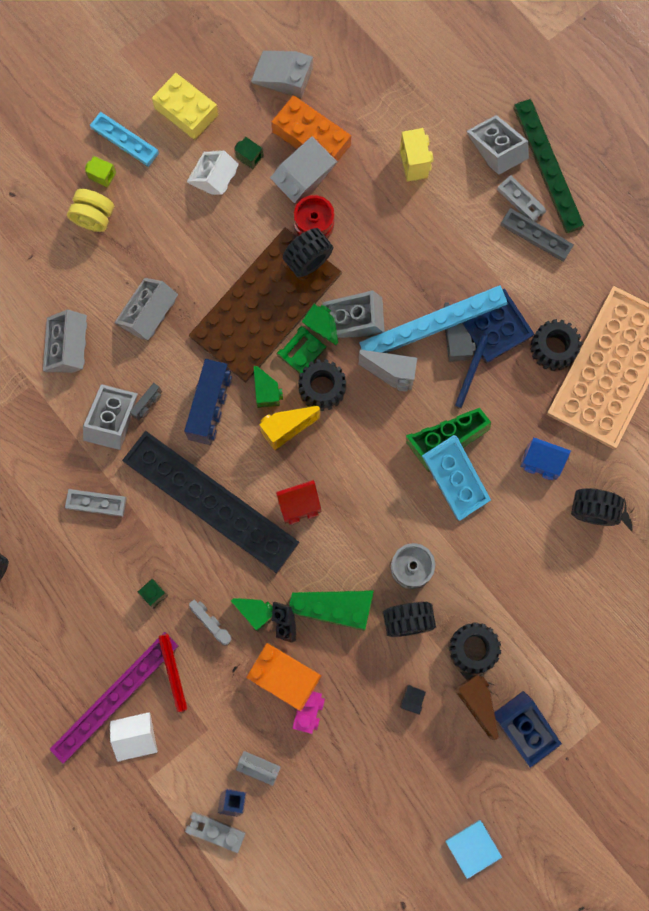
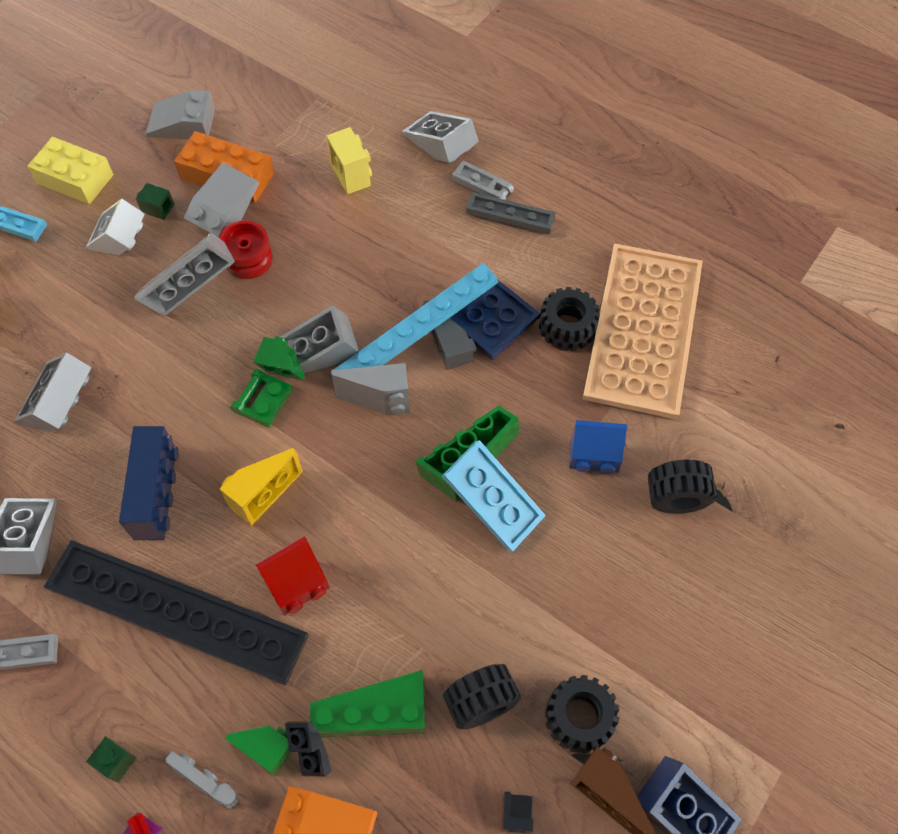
camera: 15 degrees left, 15 degrees down
dark grey plate [130,383,162,421] -> none
reddish brown plate [189,227,342,383] -> none
green slope [254,366,283,408] -> none
black tyre [283,228,334,277] -> none
black tyre [298,359,346,411] -> none
light grey wheel [390,543,435,589] -> none
dark blue bar [455,335,488,409] -> none
dark green plate [513,99,584,233] -> none
none -> light grey slope [134,233,235,316]

